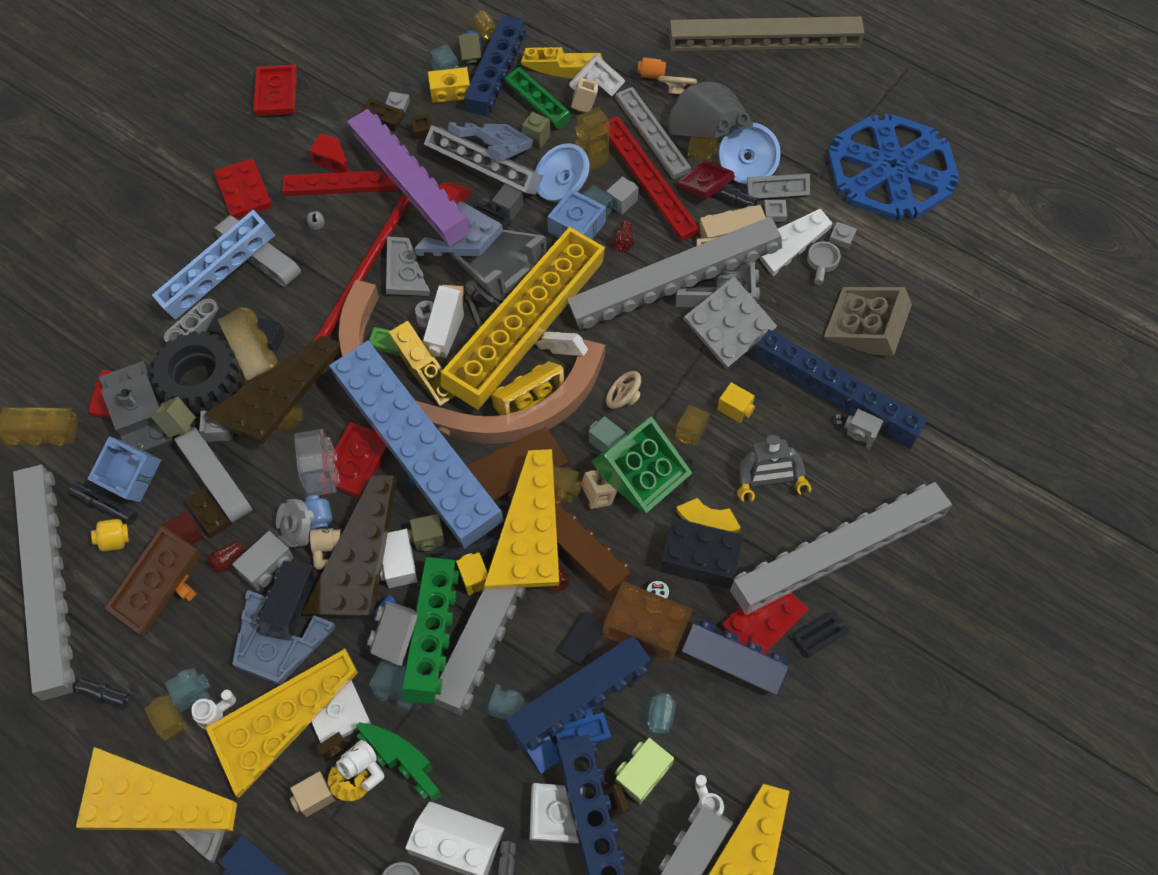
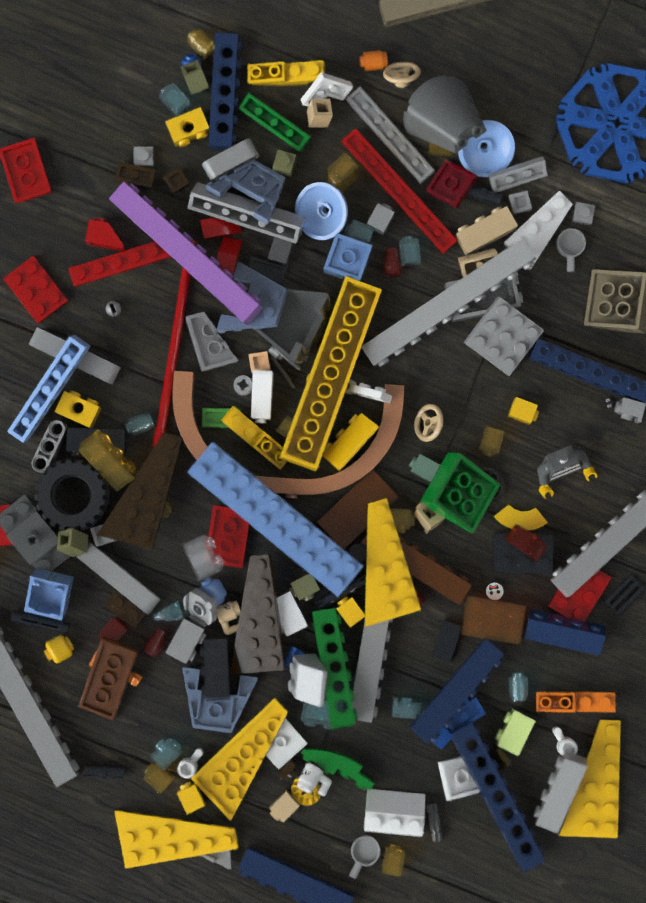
camera: 10 degrees left, 25 degrees up
none -> yellow brick [55,390,102,429]
none -> clear light blue brick [125,413,155,436]
none -> clear light blue piece [153,602,183,622]
none -> yellow brick [177,781,206,814]
none -> red slope [200,217,242,240]
none -> light grey beam [202,138,259,182]
none -> clear light blue brick [399,236,421,266]
none -> clear red slope [505,524,548,562]
none -> orange slope [536,691,616,712]

